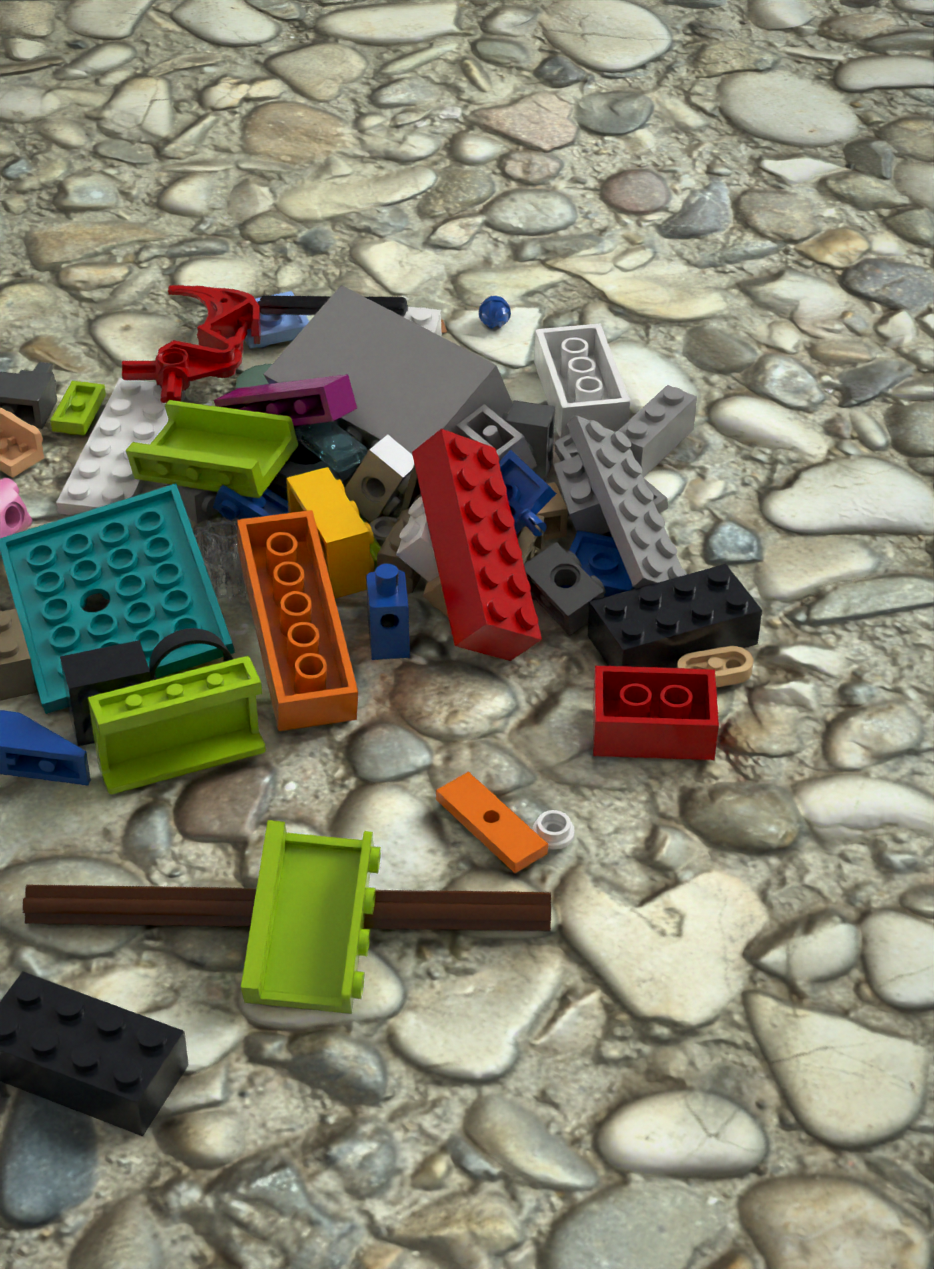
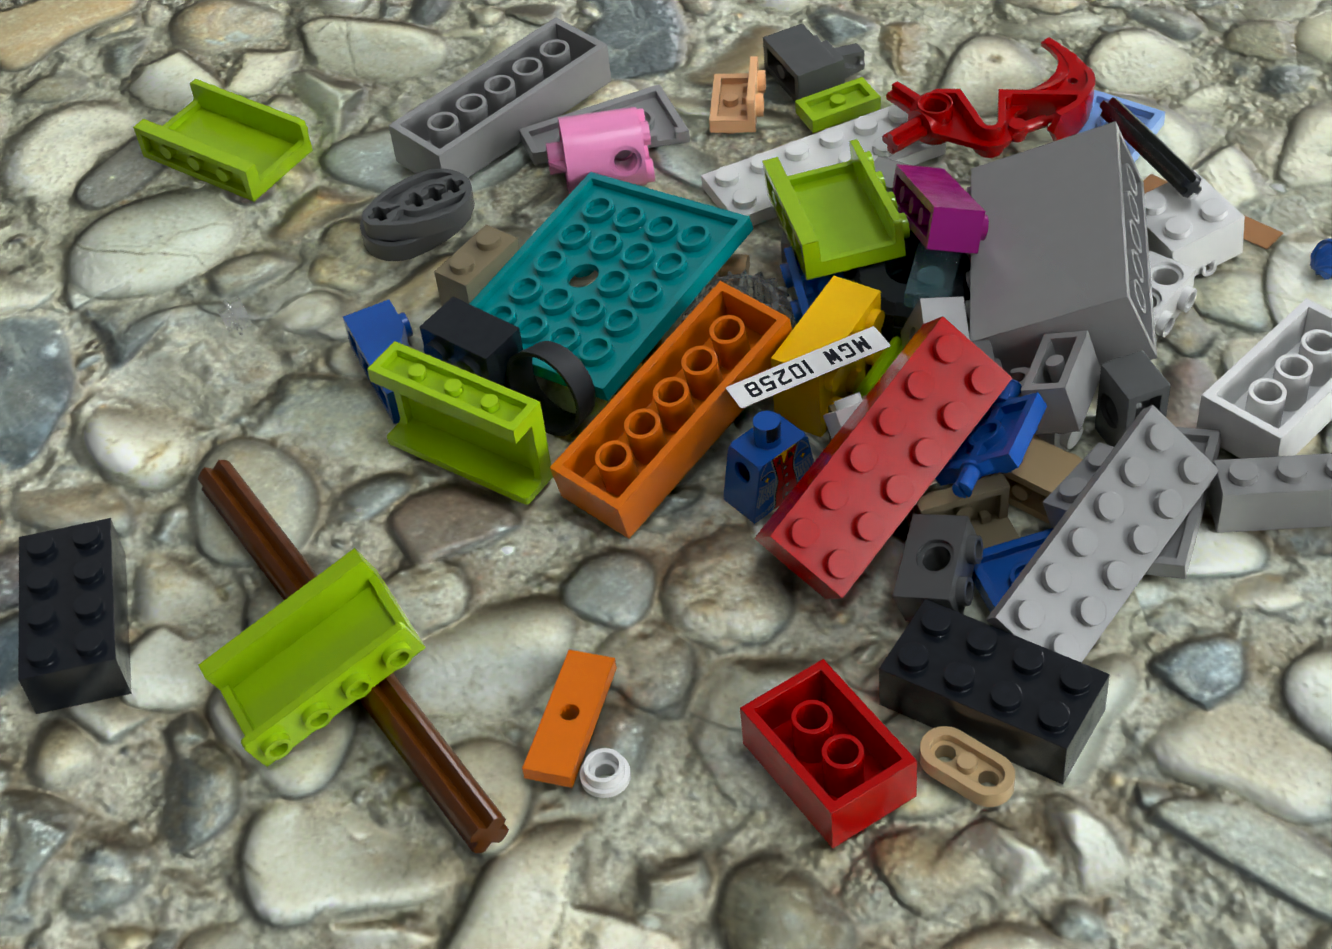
camera: 60 degrees right, 5 degrees up
none -> white sticker [726,326,890,408]

